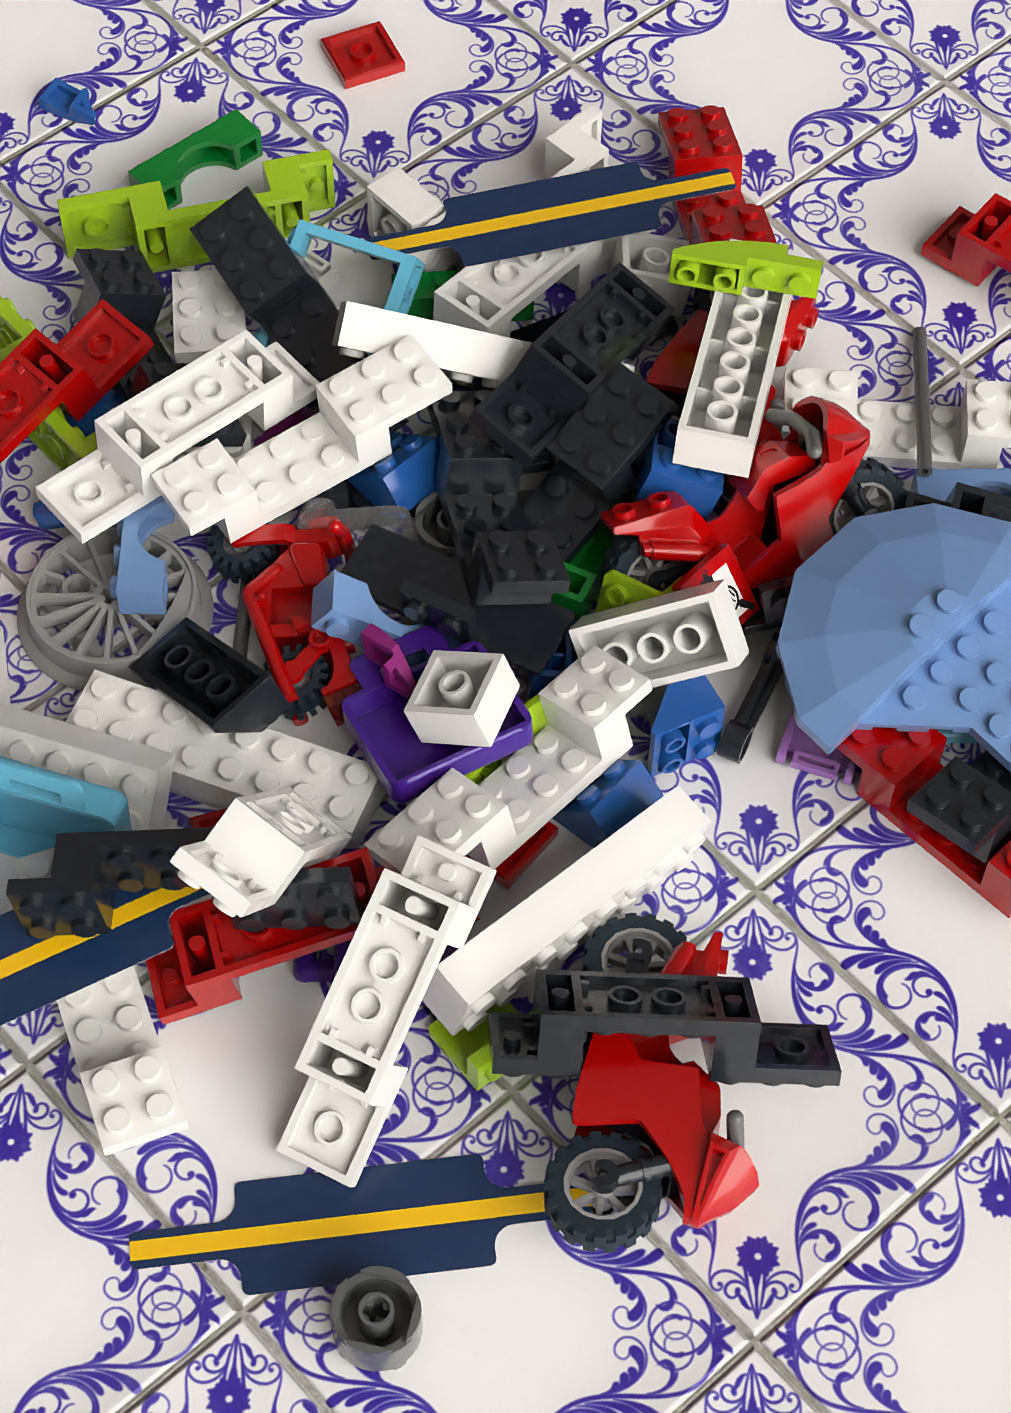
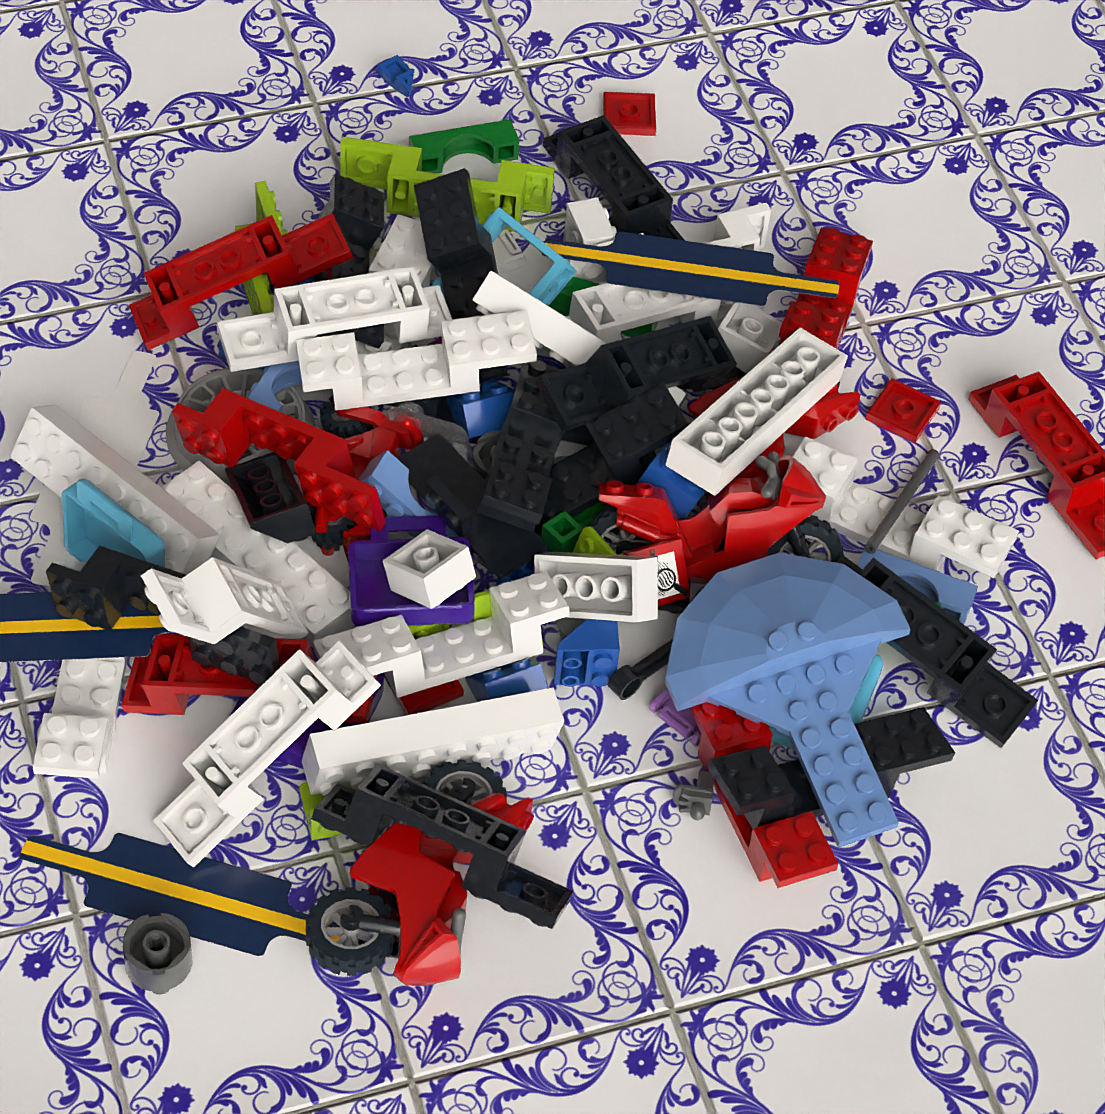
camera: 20 degrees right, 5 degrees down
magenta slope [361,623,416,700] -> none
lime slope [668,241,823,299] -> none
none -> red bracket [172,388,386,532]
none -> black bracket [543,115,685,241]
none -> dark grey piece [673,770,714,820]
none -> red tile [865,378,941,443]

